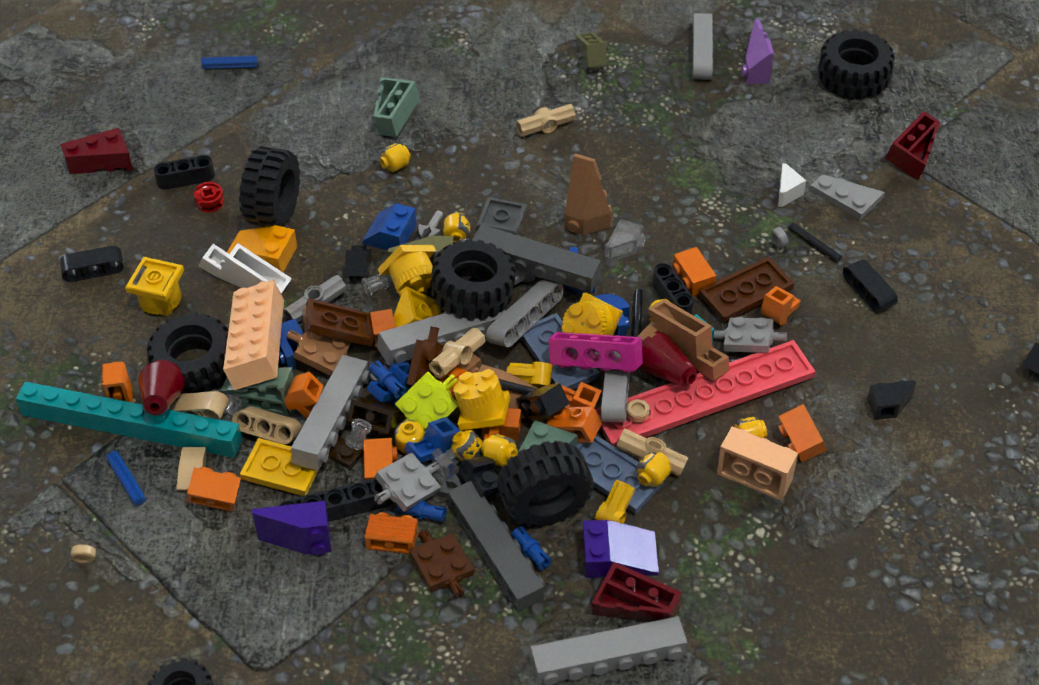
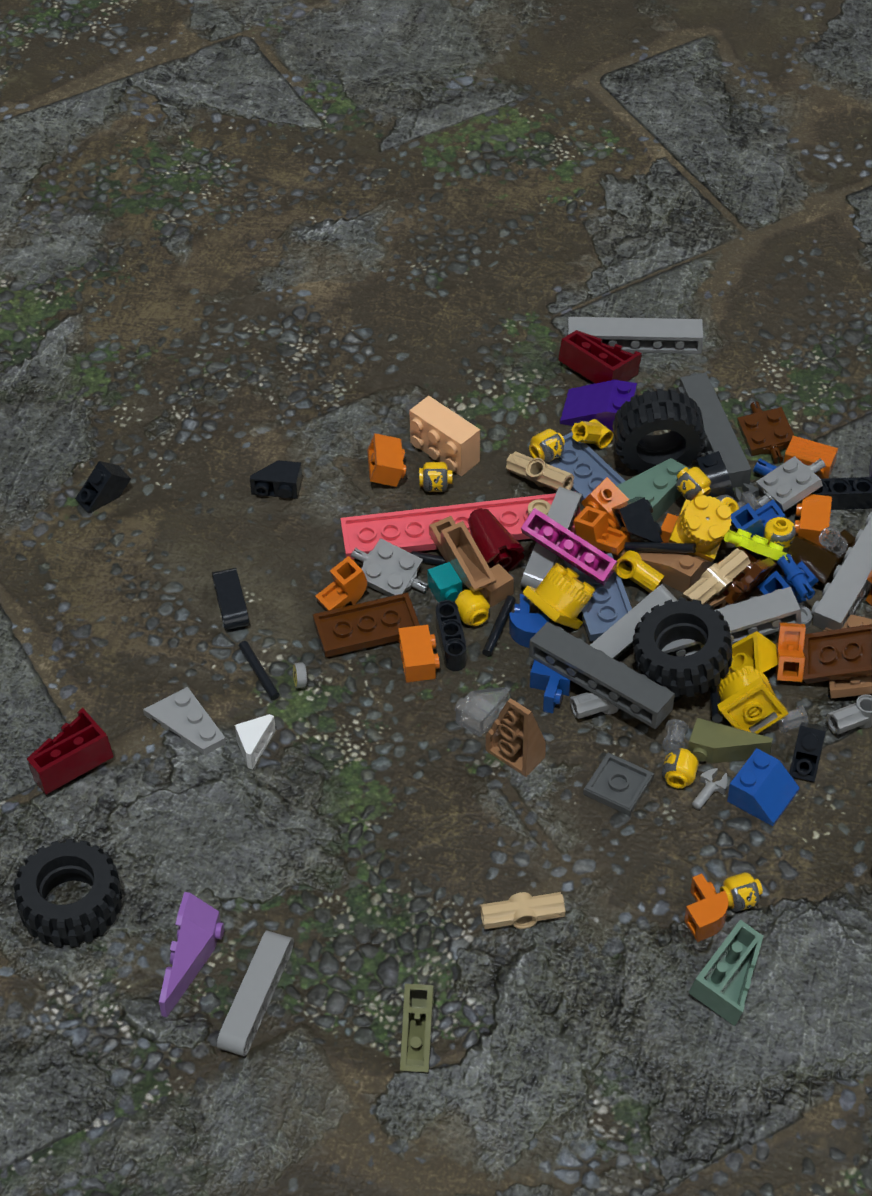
camera: 165 degrees left, 0 degrees up
none -> orange brick [684,874,728,942]

